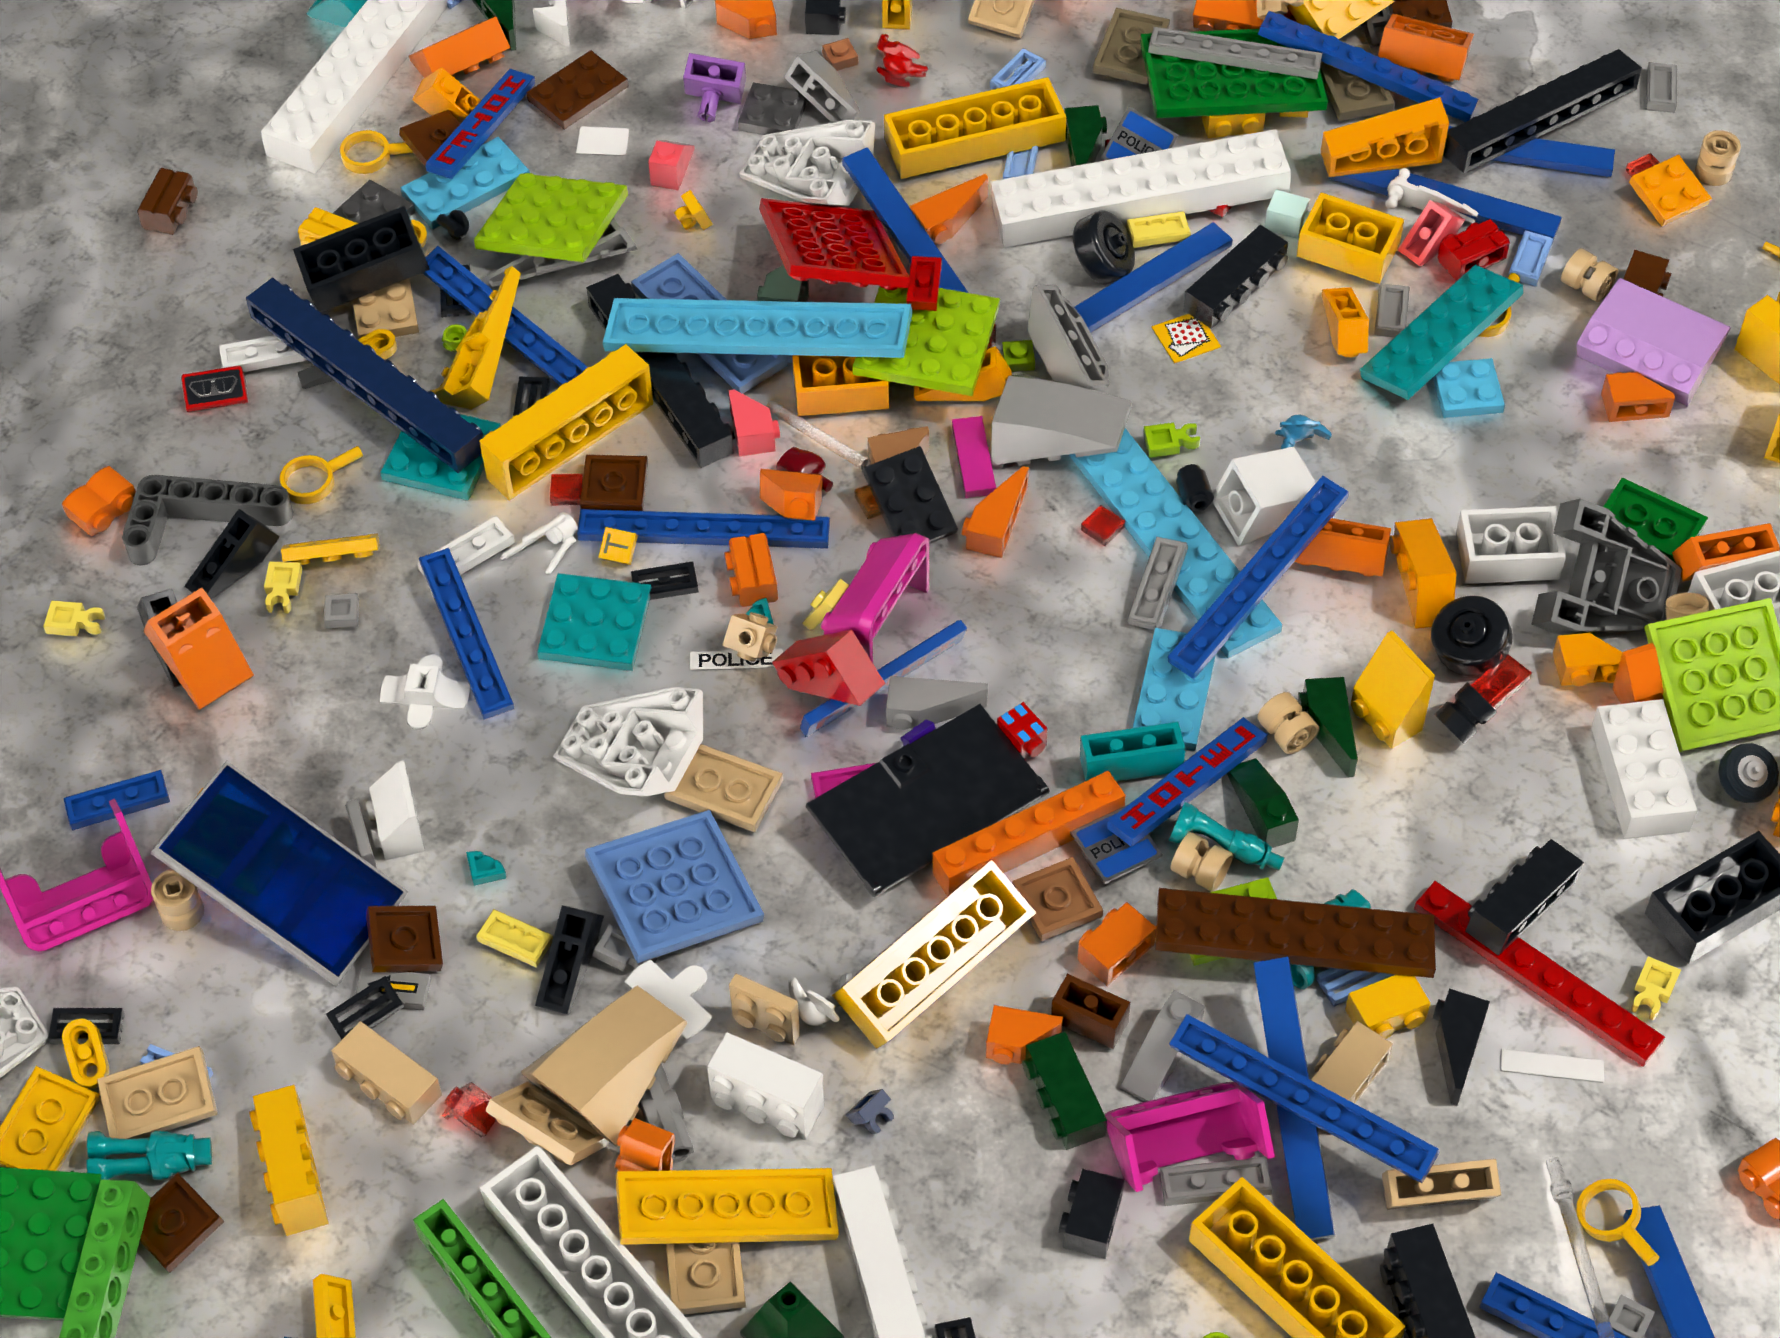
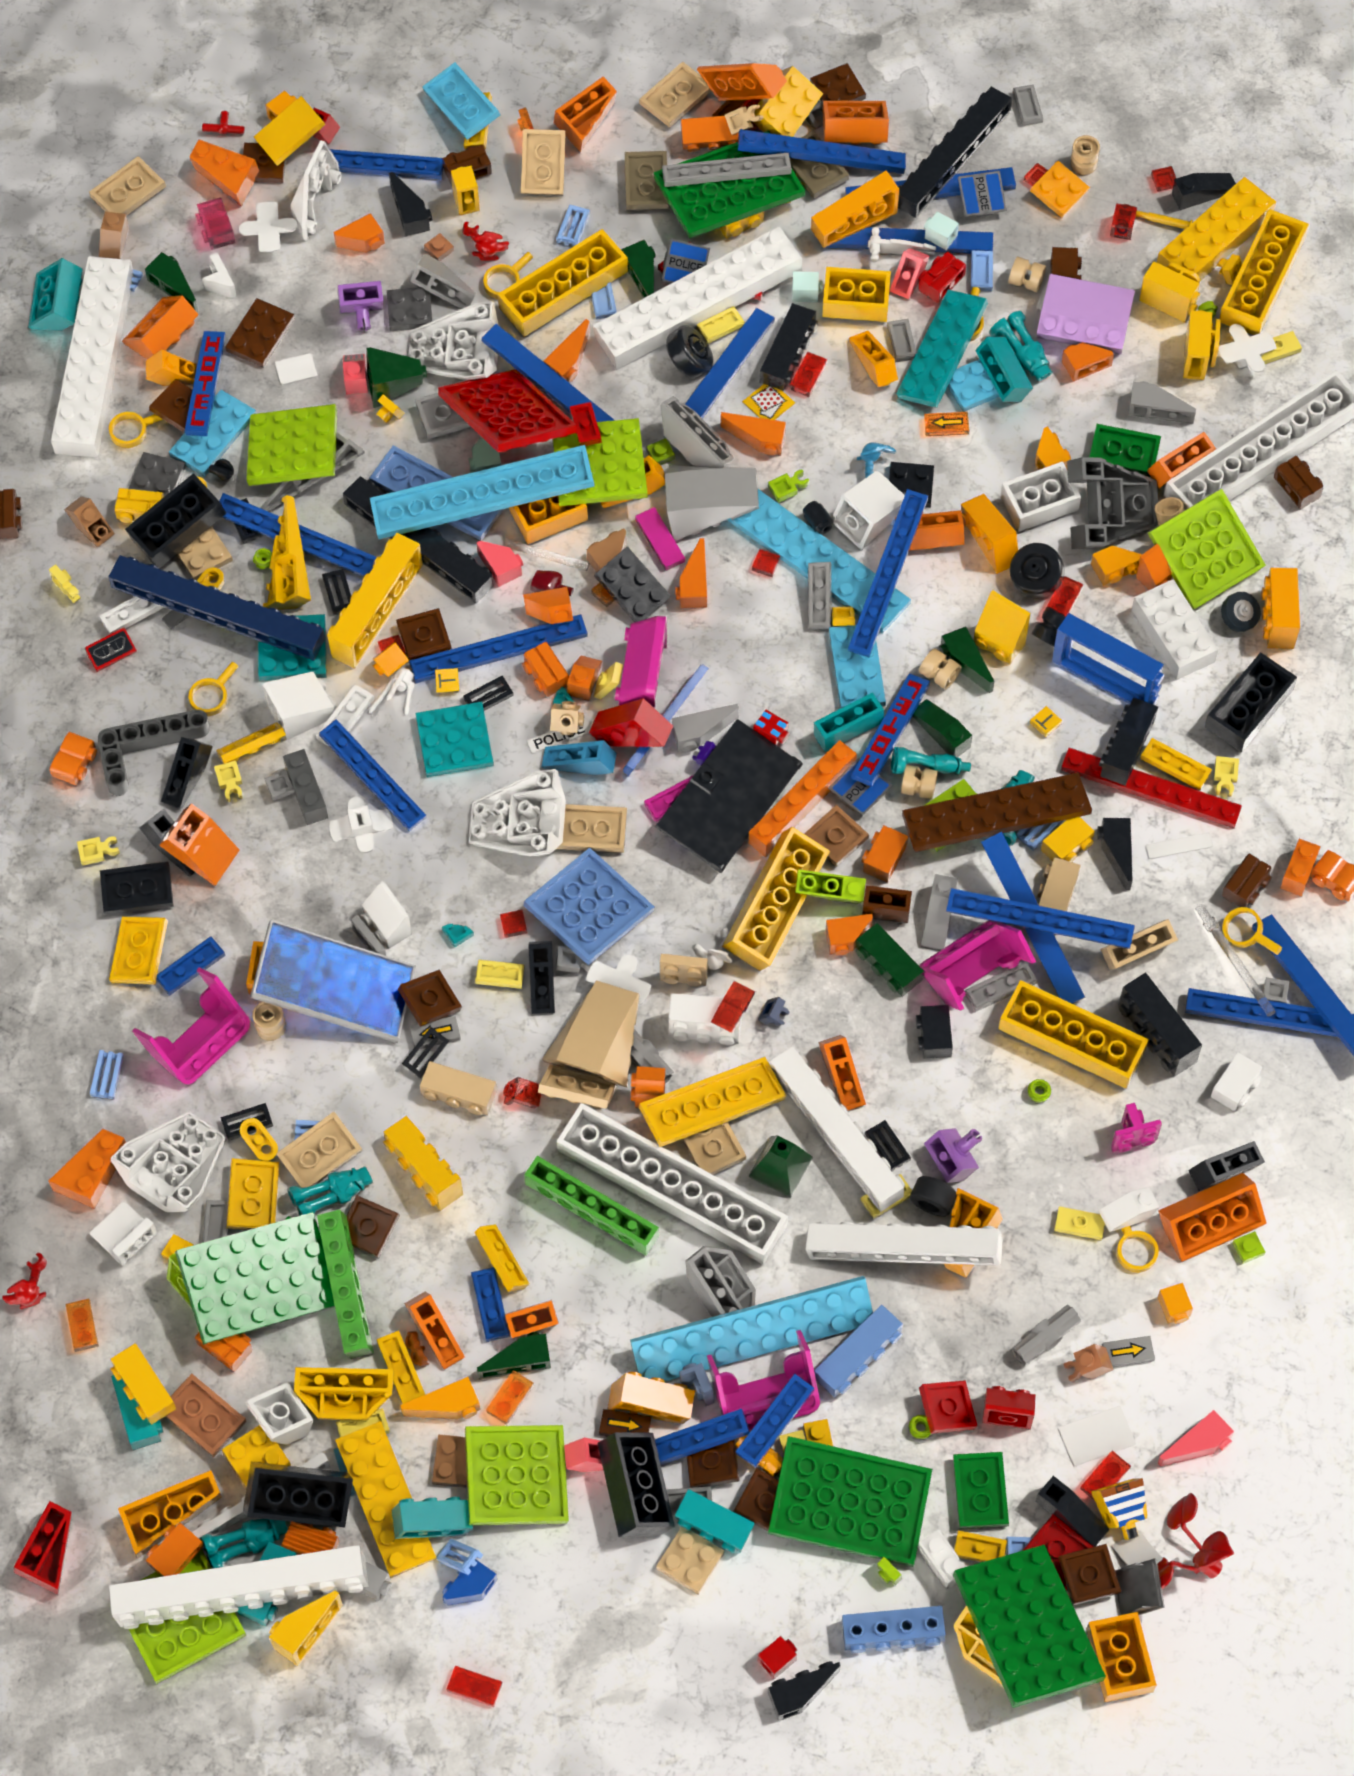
camera: 20 degrees left, 10 degrees up
none -> light yellow plate [49,564,81,603]
none -> medium nougat slope [64,496,115,547]
none -> black plate [100,861,174,916]
none -> yellow tile [109,916,168,985]
none -> white slope [262,672,337,740]
none -> dark grey brick [283,749,328,825]
none -> dark green slope [366,347,427,408]
none -> light orange brick [372,642,409,677]
none -> light grey plate [415,393,470,439]
none -> yellow piece [483,252,533,299]
none -> clear red tile [500,910,527,938]
none -> dark azure slope [541,740,617,775]
none -> orange slope [567,655,603,701]
none -> clear red slope [711,981,756,1033]
none -> orange slope [720,412,786,456]
none -> clear red plate [790,352,827,397]
none -> lime slope [795,869,866,904]
none -> orange slope [818,1035,866,1111]
none -> yellow tile [832,607,855,626]
none -> black plate [889,462,934,508]
none -> light aqua brick [924,212,959,250]
none -> clear orange tile [924,412,969,436]
none -> piece [958,171,1007,217]
none -> teal brick [975,337,1033,402]
none -> teal piece [989,311,1053,381]
none -> yellow tile [1030,706,1062,737]
none -> light orange slope [1035,426,1071,471]
none -> blue door [1052,613,1165,705]
none -> clear red brick [1110,203,1137,240]
none -> light grey slope [1128,381,1196,424]
none -> yellow plate [1140,738,1212,791]
none -> reddish brown brick [1222,853,1272,907]
none -> orange brick [1280,838,1321,896]

